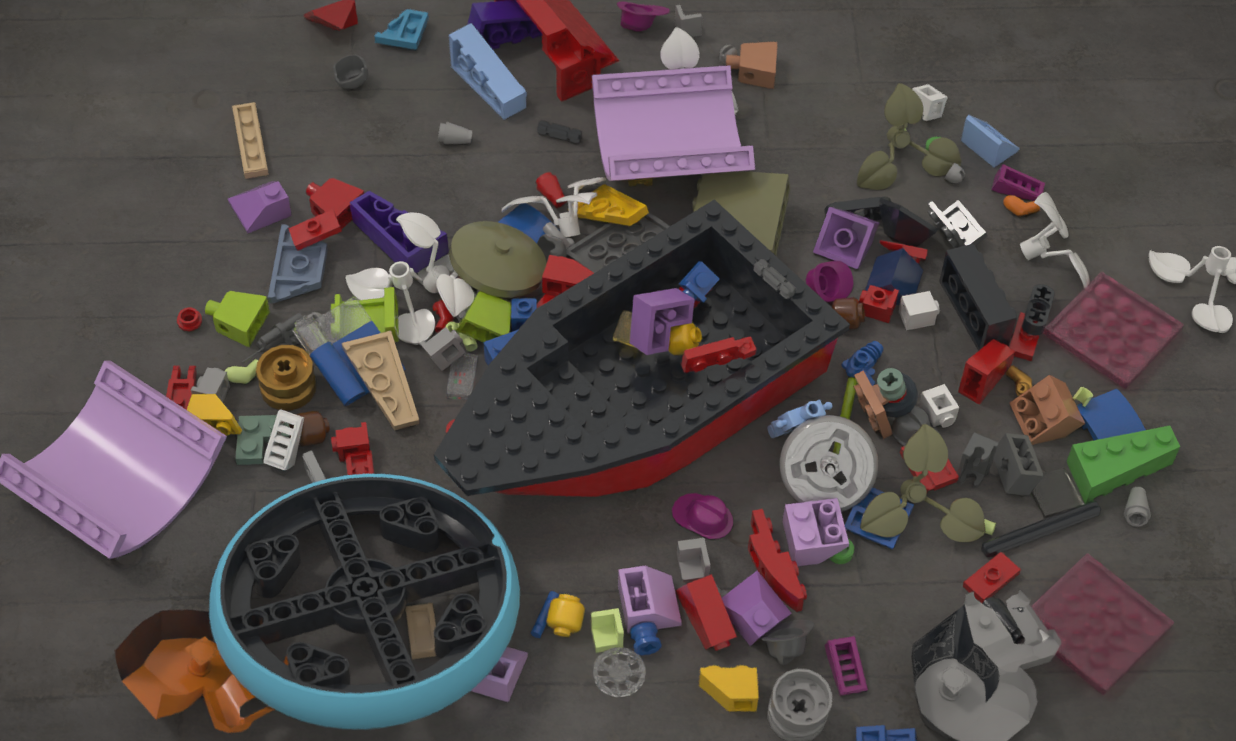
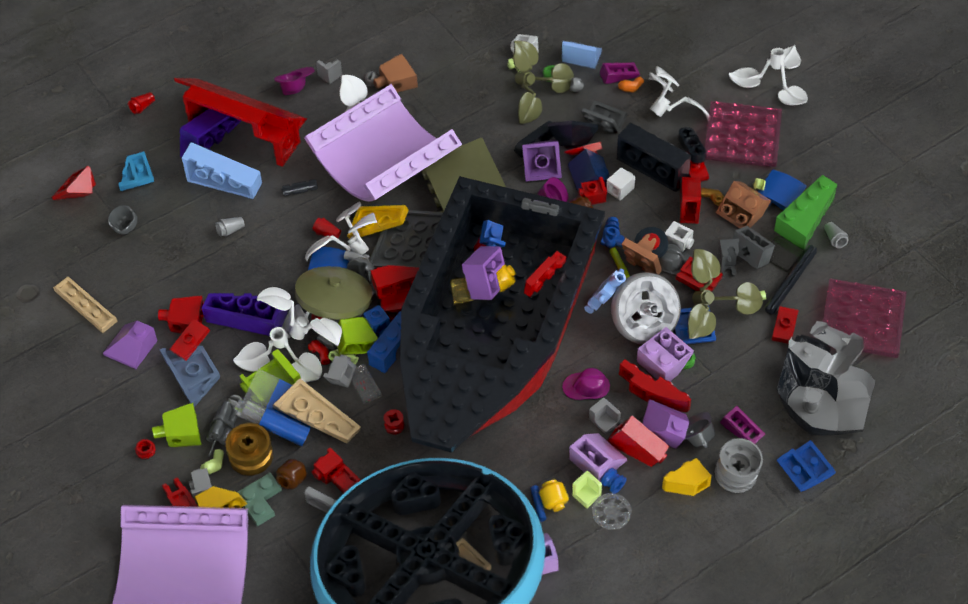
camera: 30 degrees left, 0 degrees up
white slope [264,409,304,470] -> none
sand green wheel [877,368,906,401] -> none

